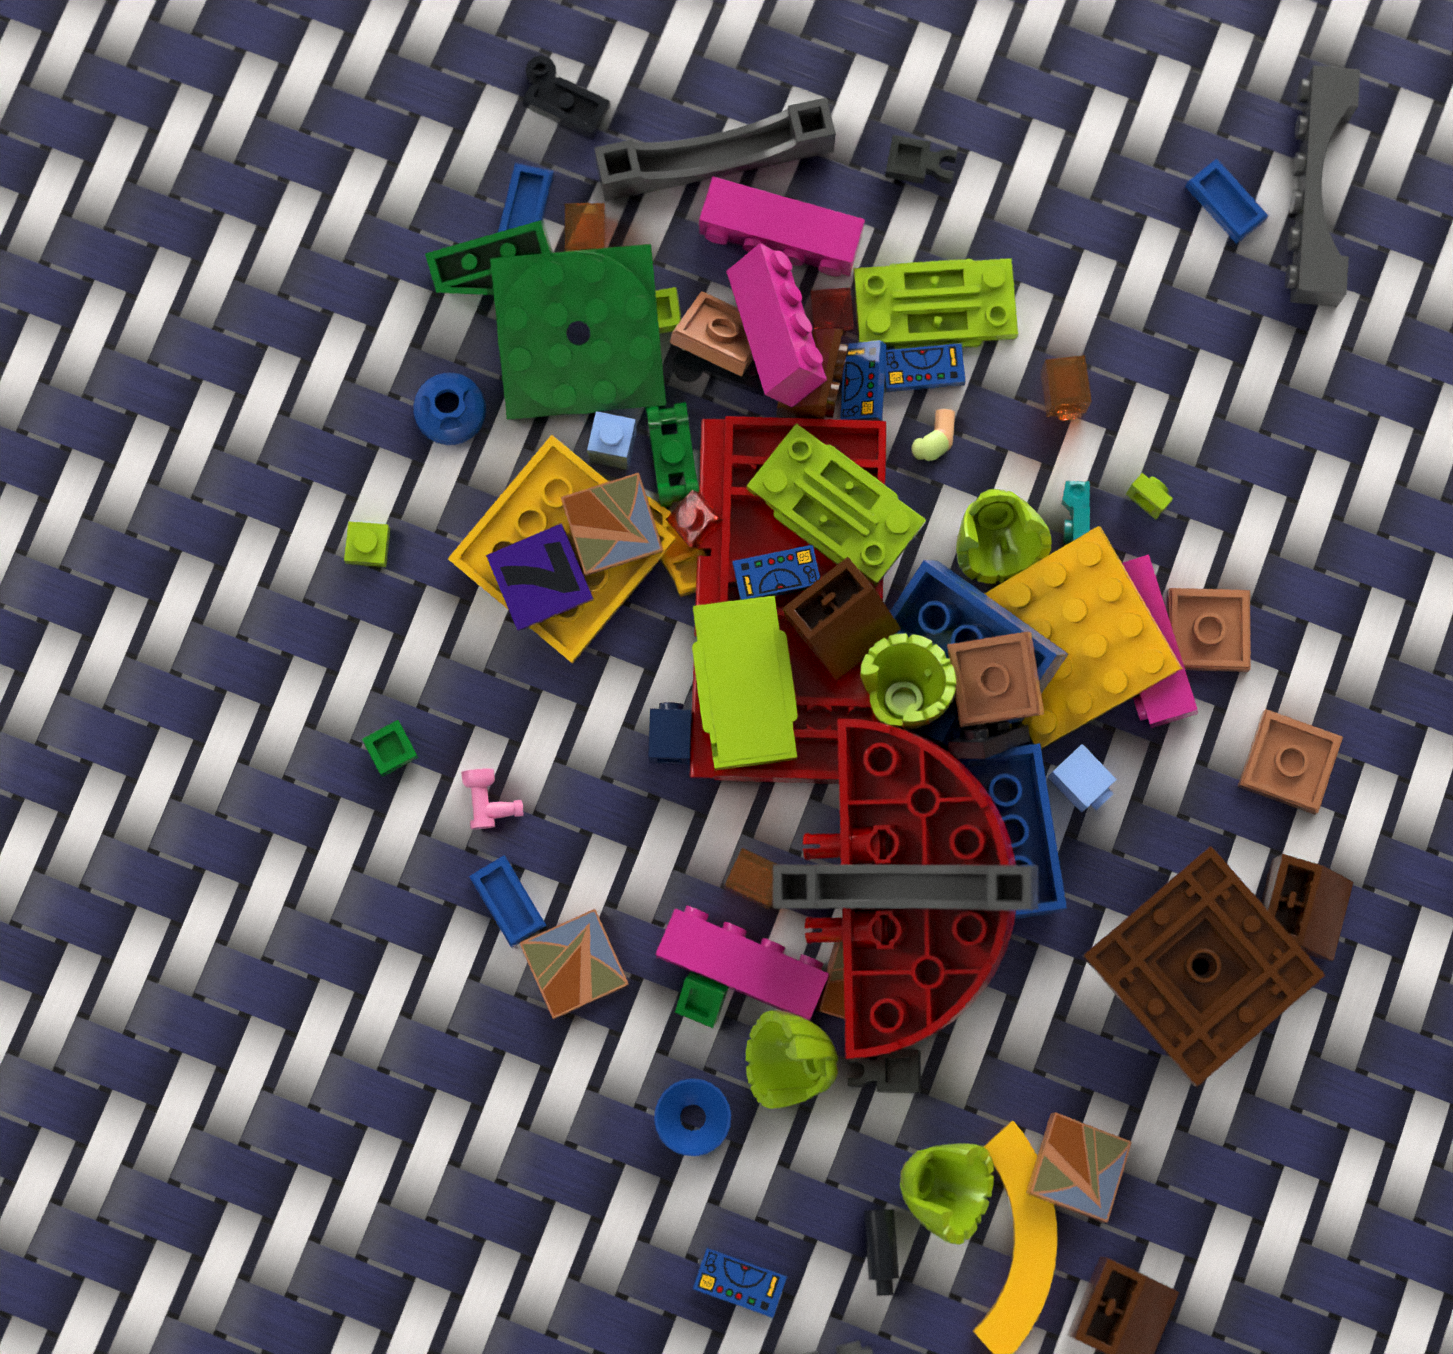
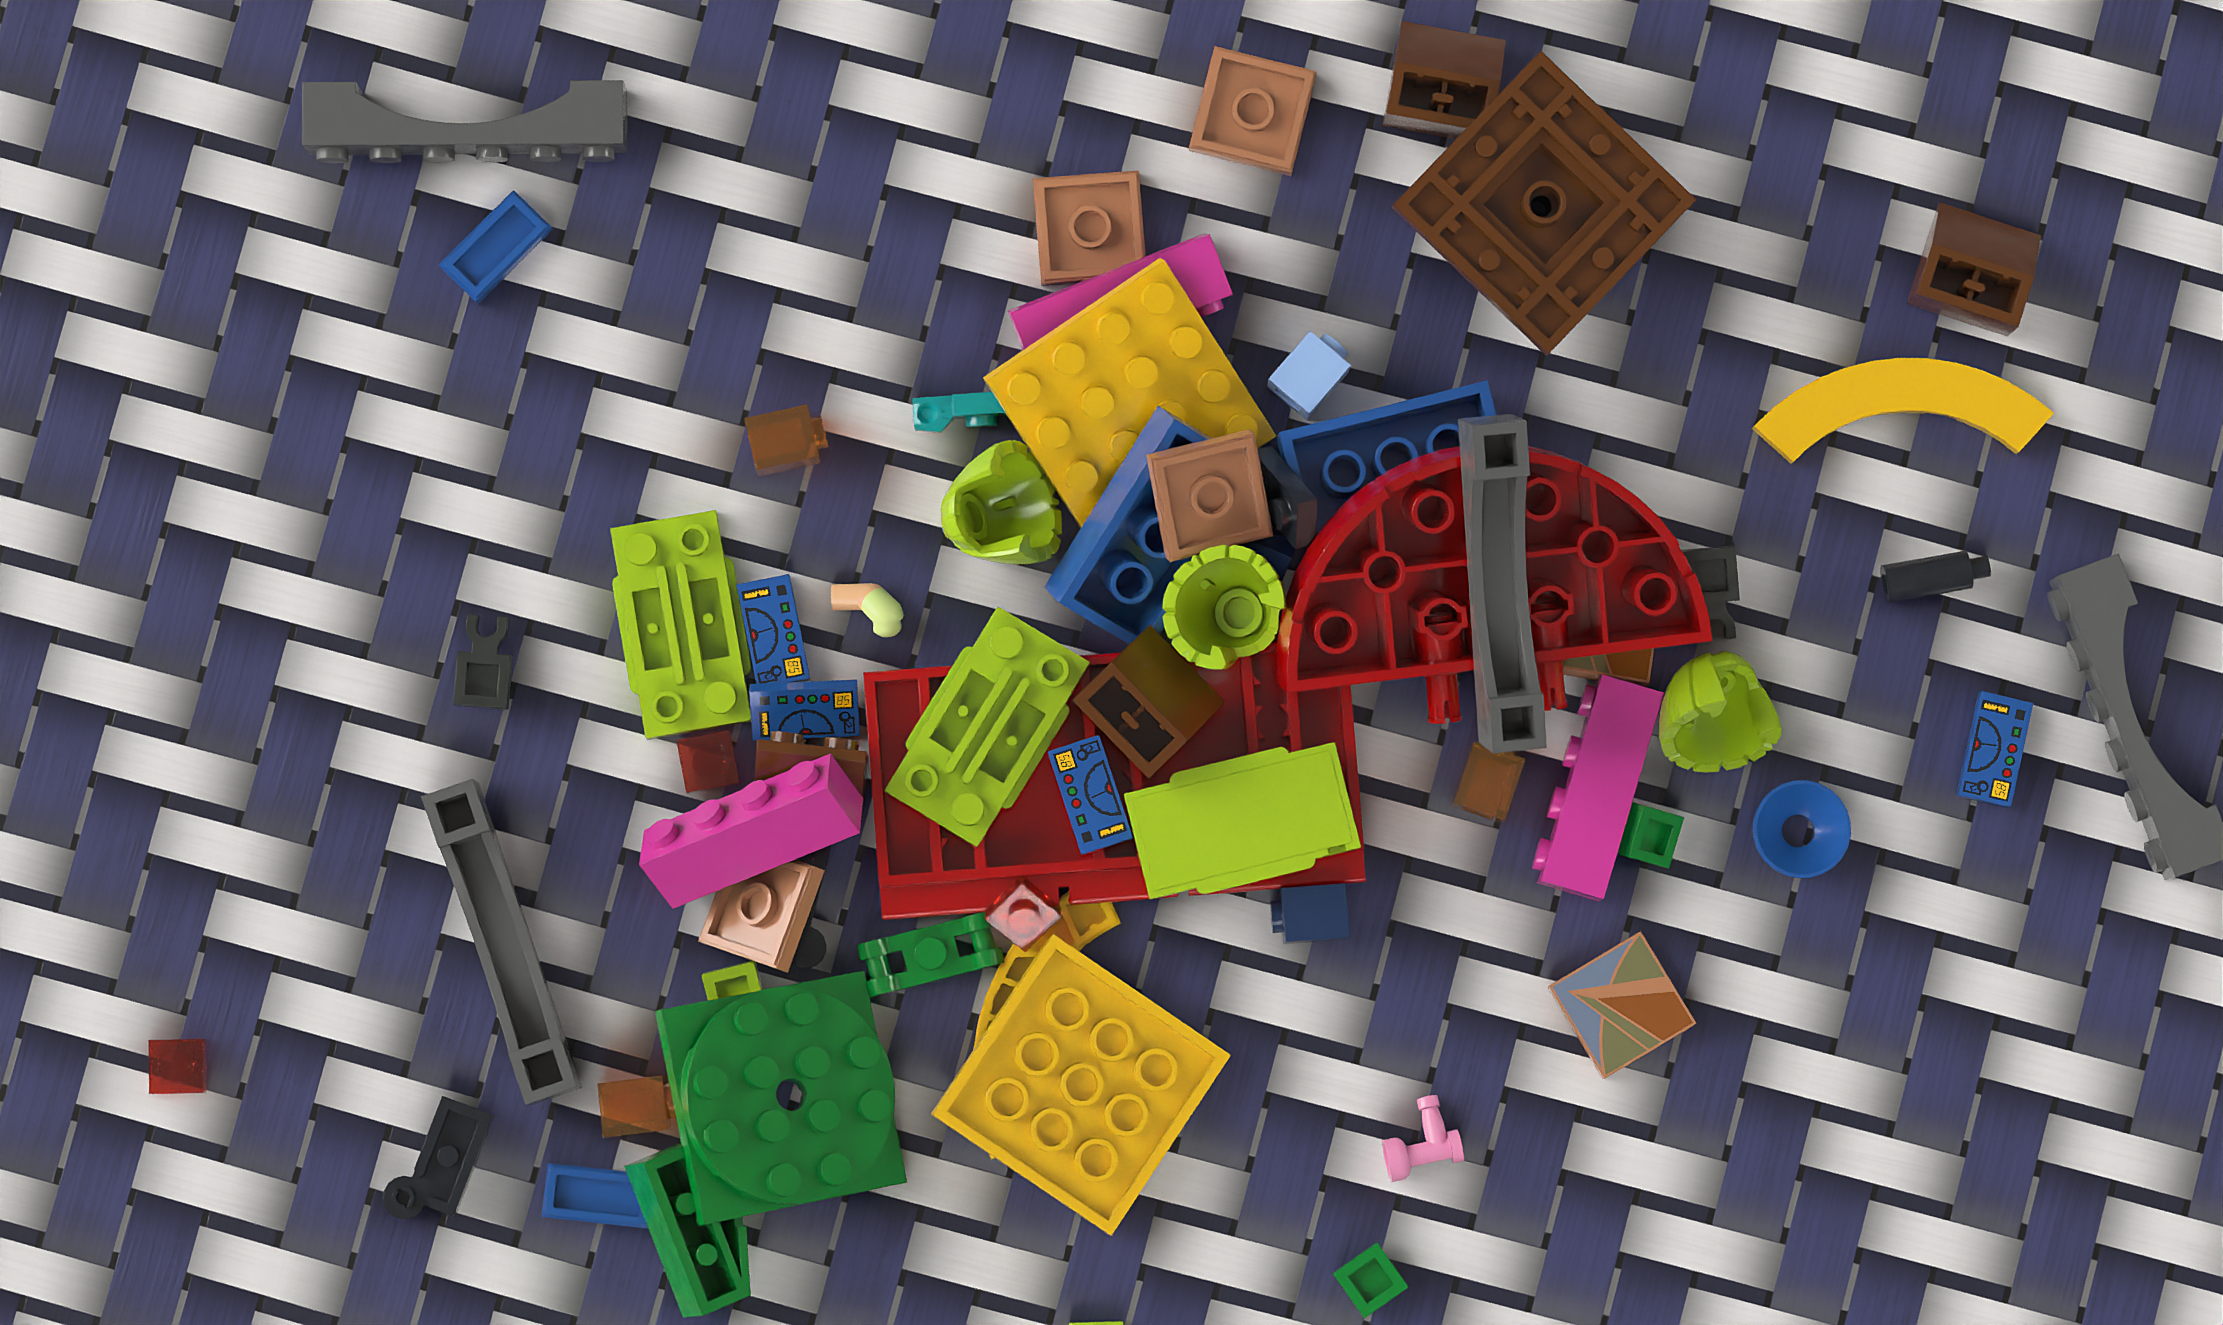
camera: 100 degrees left, 5 degrees up
blue piece [414,373,486,445] -> none
blue tile [469,855,547,948] -> none
dark purple tile [486,524,594,631] -> none
tile [561,472,664,576] -> none
light blue brick [587,411,637,470] -> none
dark pink brick [699,177,865,277] -> none
lime hair [900,1143,994,1245] -> none
tile [1026,1112,1132,1223] -> none
lime plate [1126,473,1173,520] -> none

